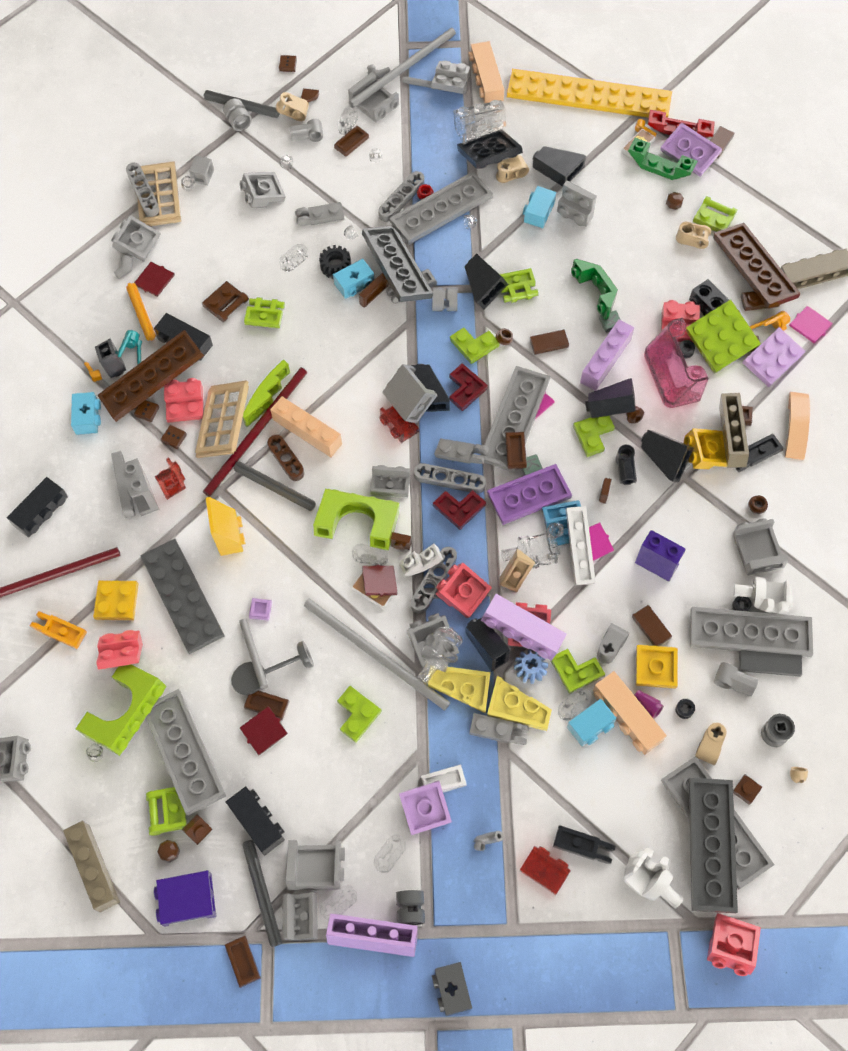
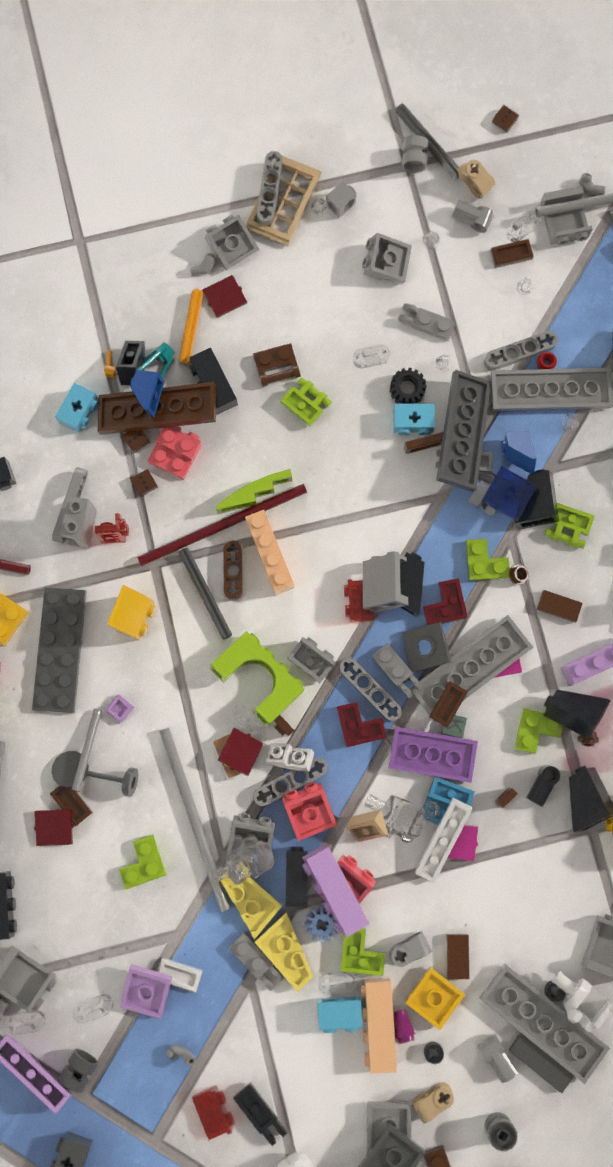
camera: 30 degrees right, 15 degrees up
tan piece [195,380,249,458] -> none
reddish brown tile [301,88,319,103] -> none
dark purple panel [635,530,686,582] -> none
none -> blue slope [130,370,165,418]
none -> dark grey piece [401,622,452,672]
none -> clear blue plate [481,466,537,521]
none -> blue slope [501,431,537,474]

